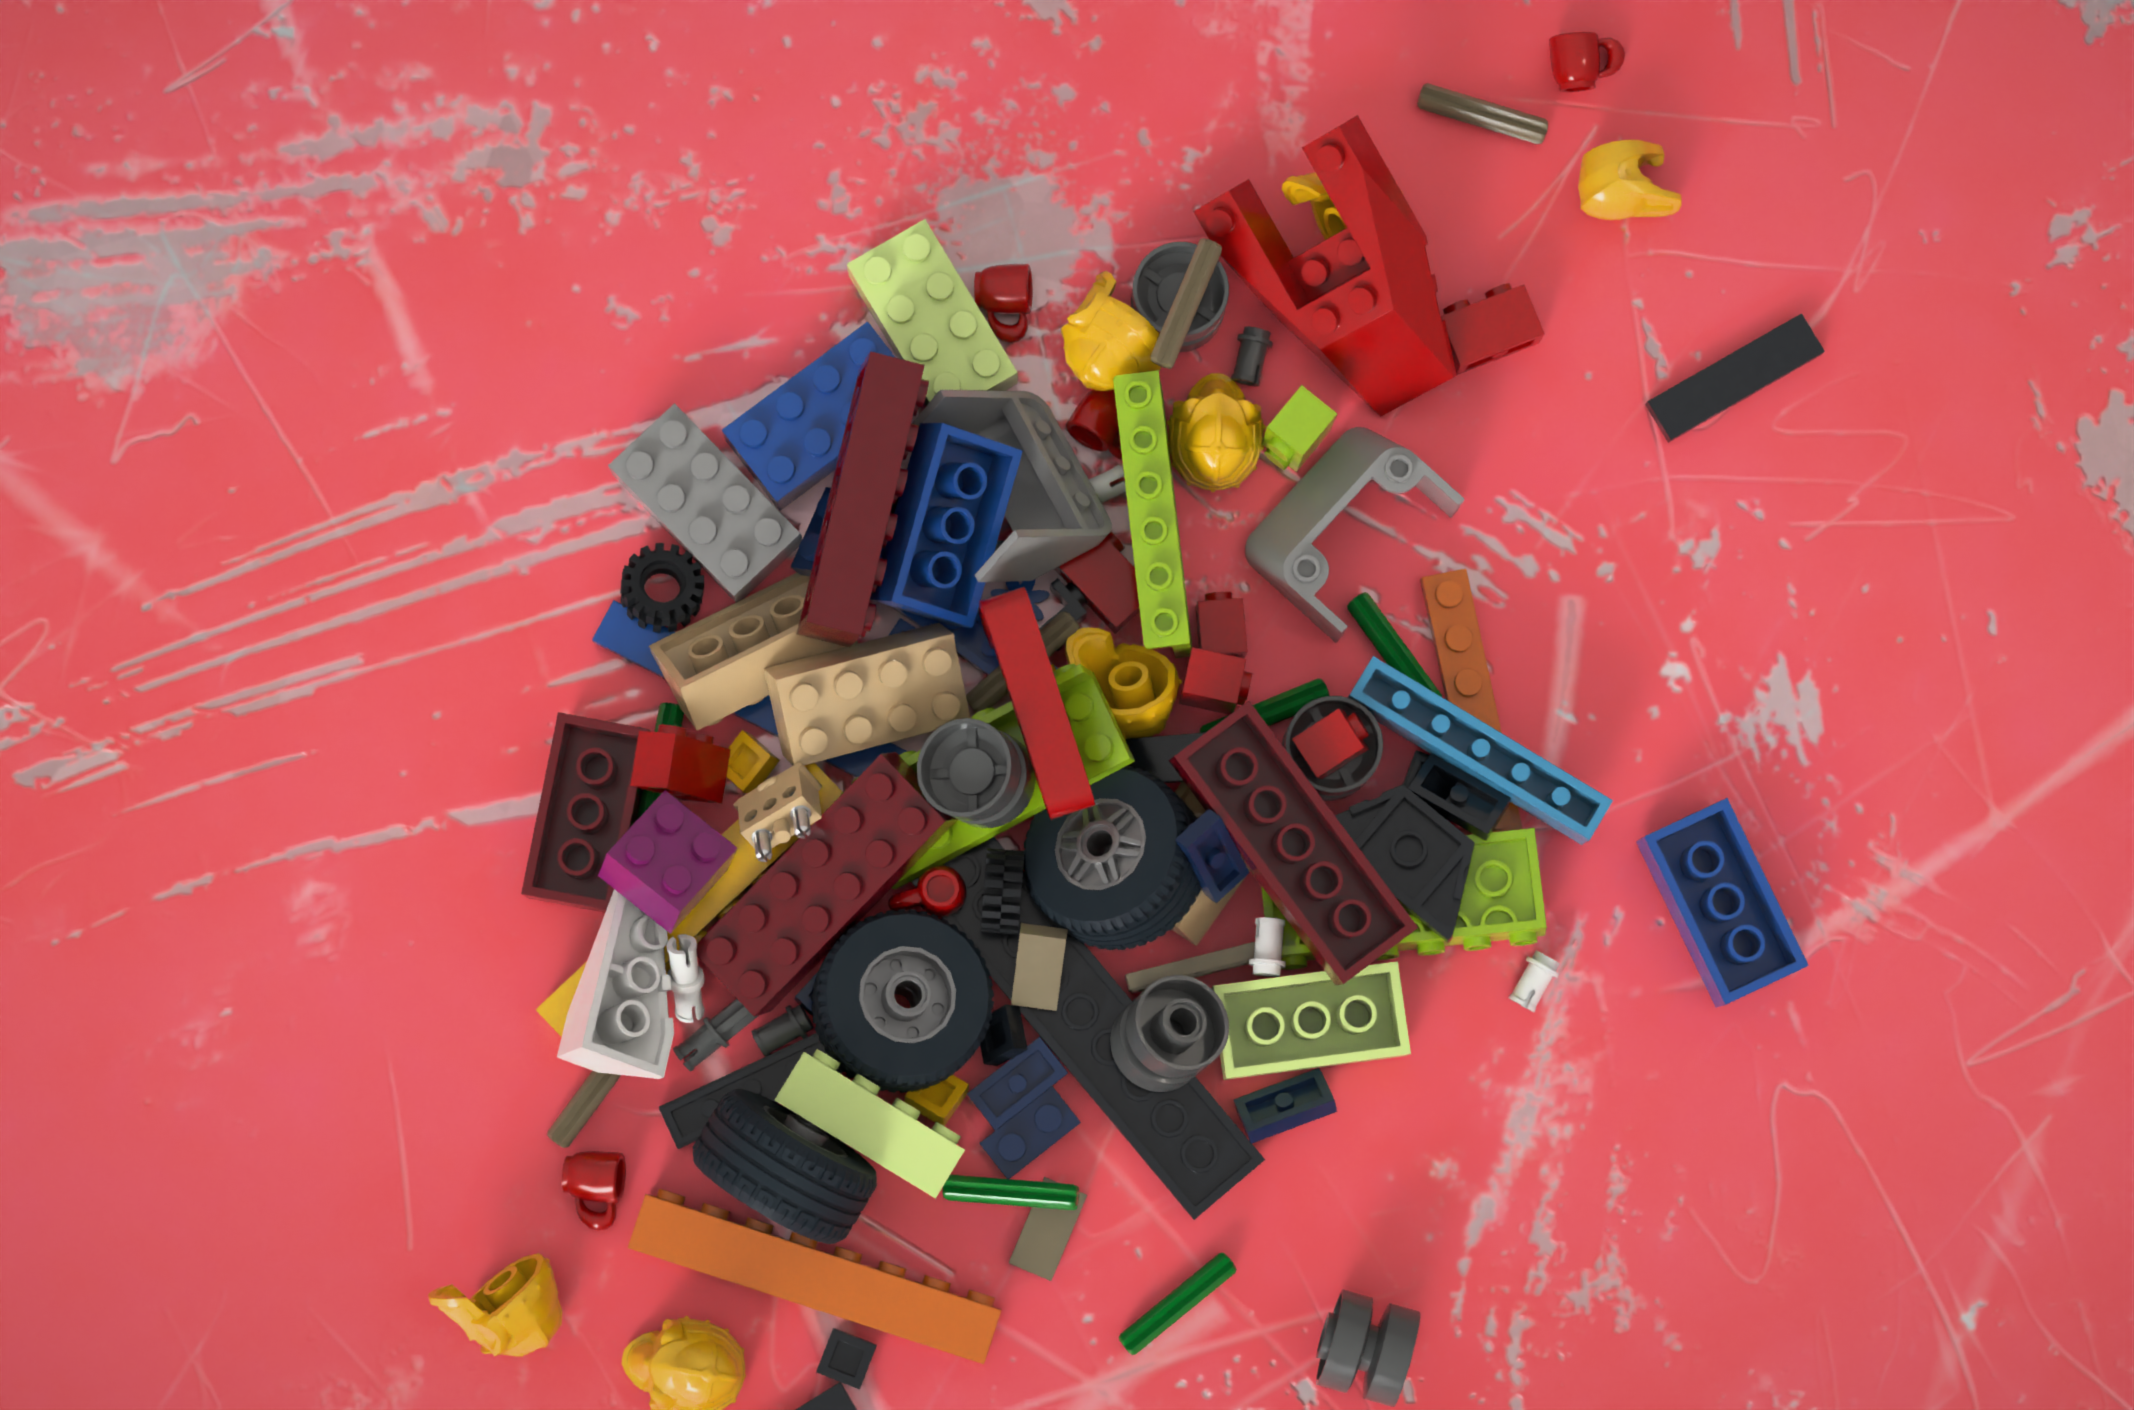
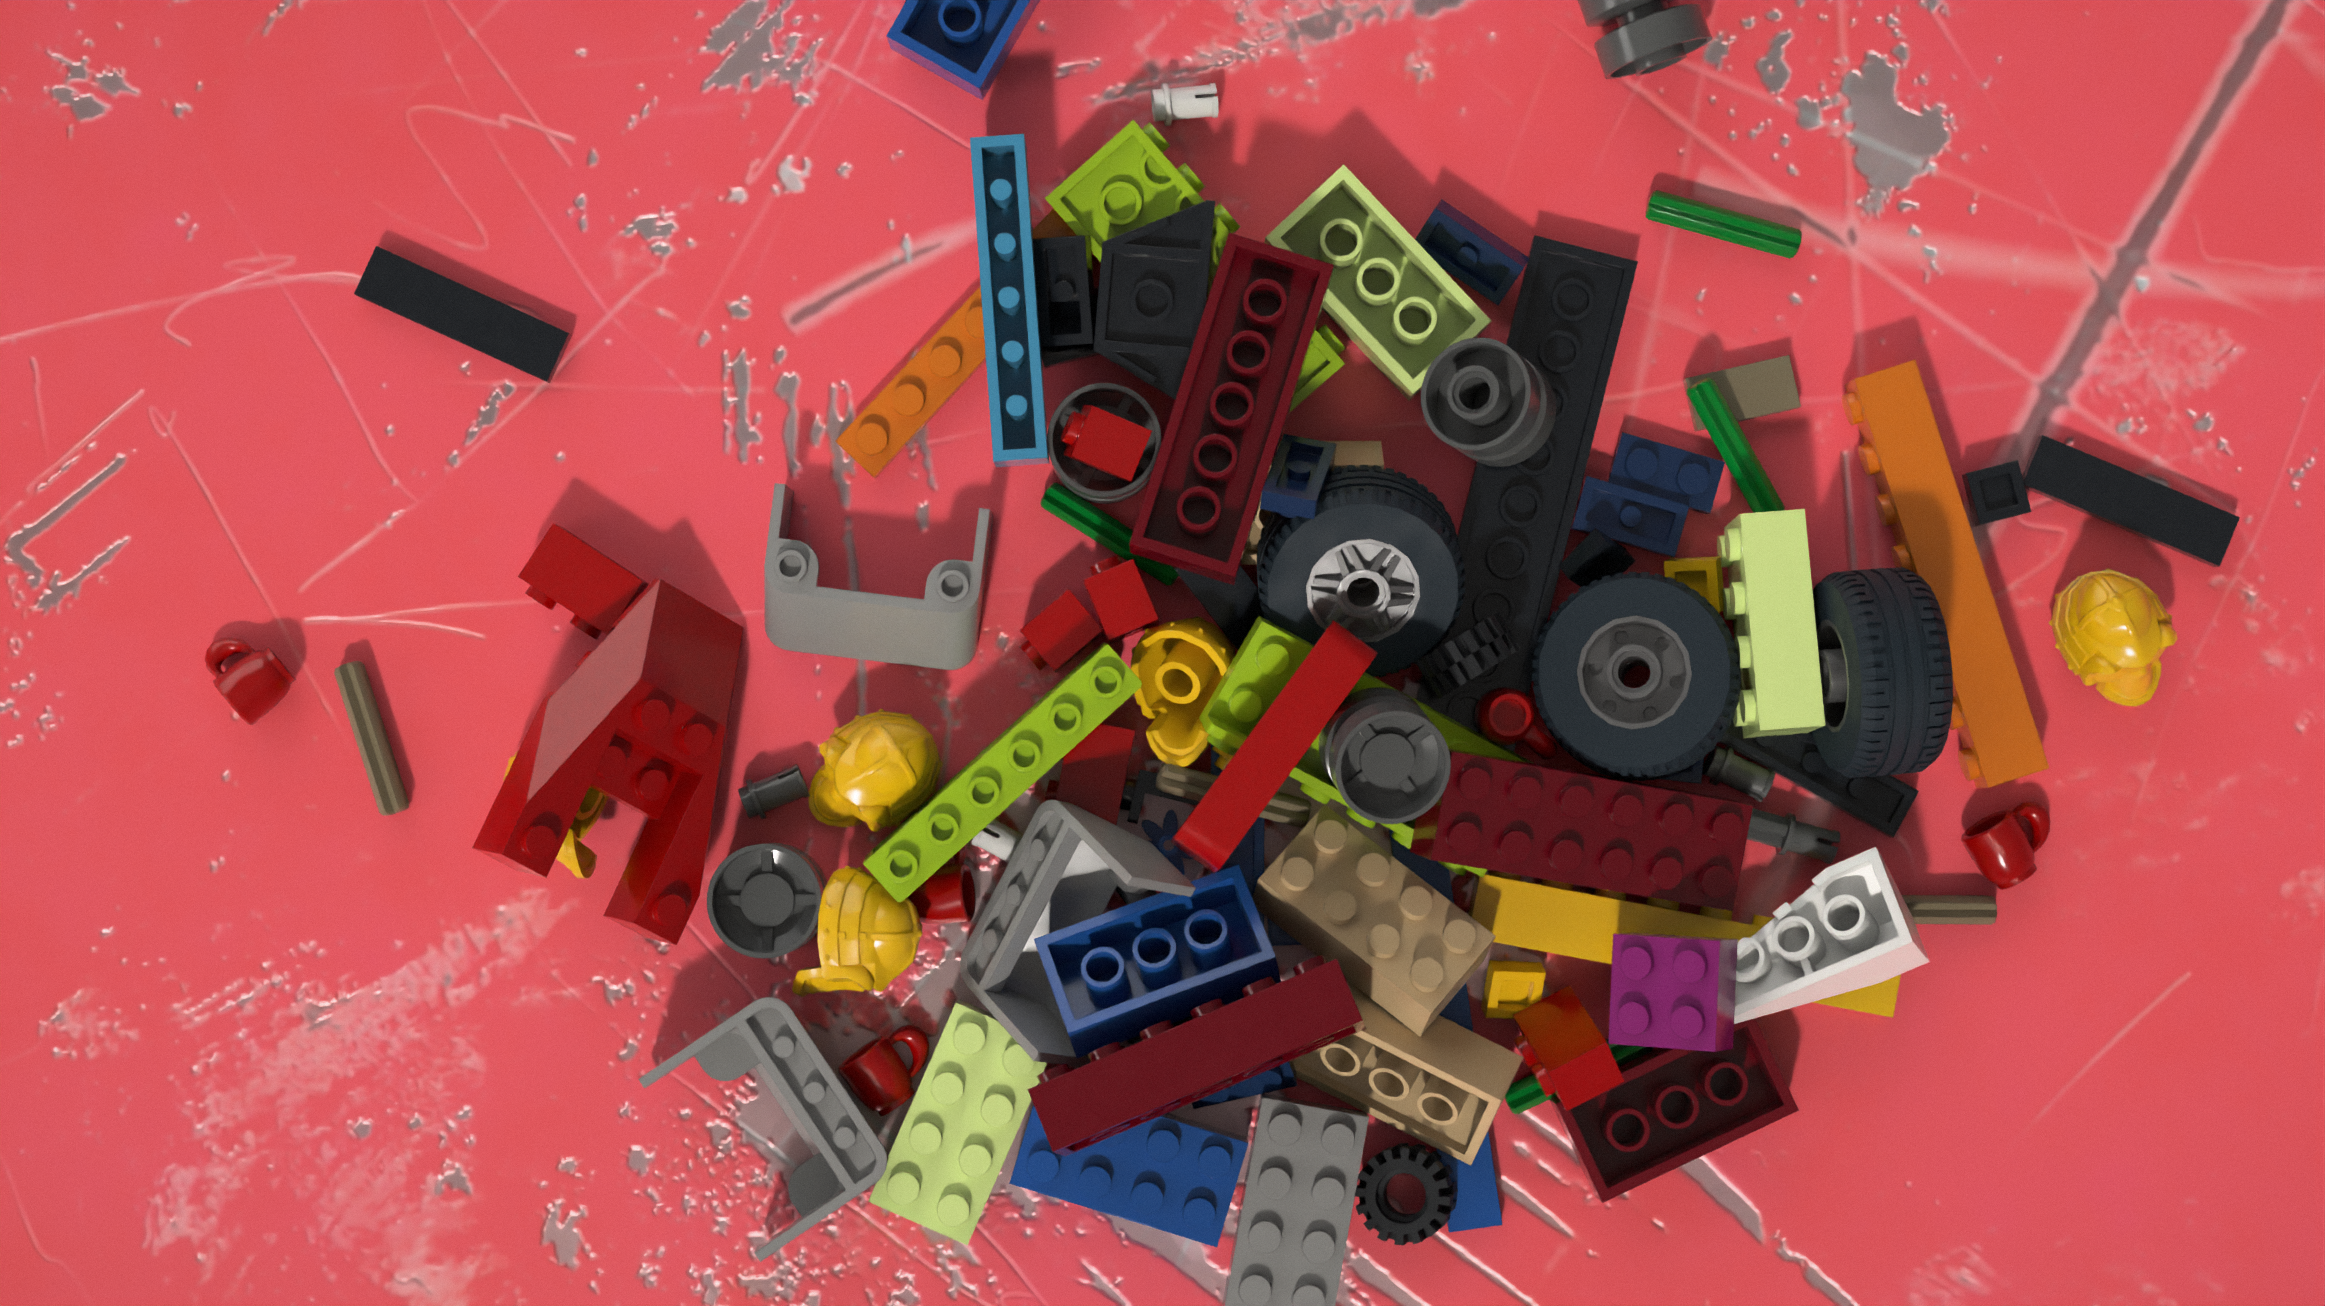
camera: 120 degrees left, 5 degrees up
yellow head [428,1253,563,1357] -> none
white pin [666,934,705,1023] -> none
tan piece [733,763,822,862] -> none
dark tan tile [1011,923,1068,1011] -> none
dark tan tile [1125,942,1255,994] -> none
dark tan axle [1150,238,1222,369] -> none
white pin [1249,917,1286,977] -> none
lime brick [1262,385,1337,472] -> none
green axle [1347,592,1442,697] -> none
yellow helmet [1578,140,1682,220] -> none
none -> light grey windscreen [638,997,887,1262]

